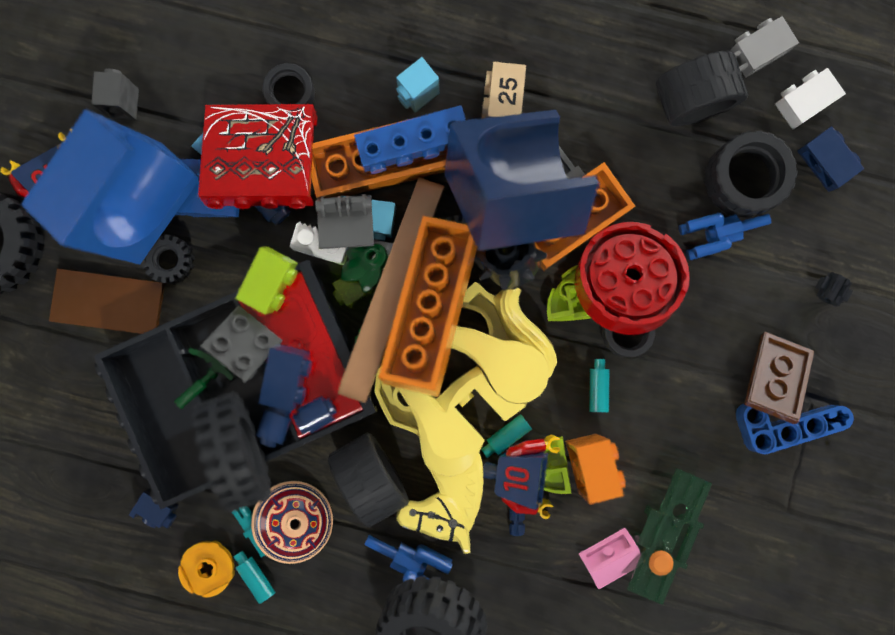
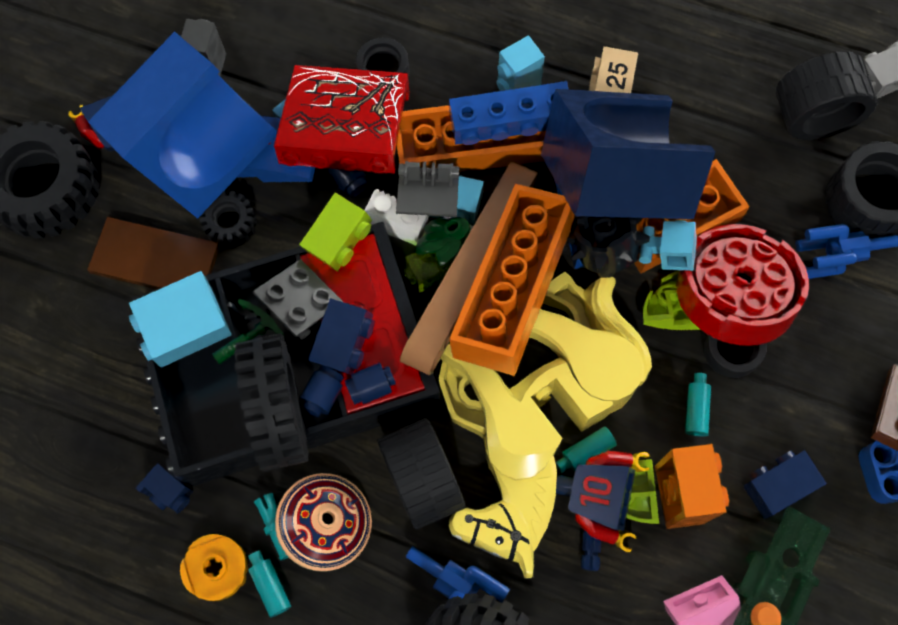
camera: 15 degrees right, 15 degrees down
none -> medium azure brick [129,271,232,368]
none -> medium azure brick [639,220,697,271]
none -> dark blue brick [743,450,827,519]

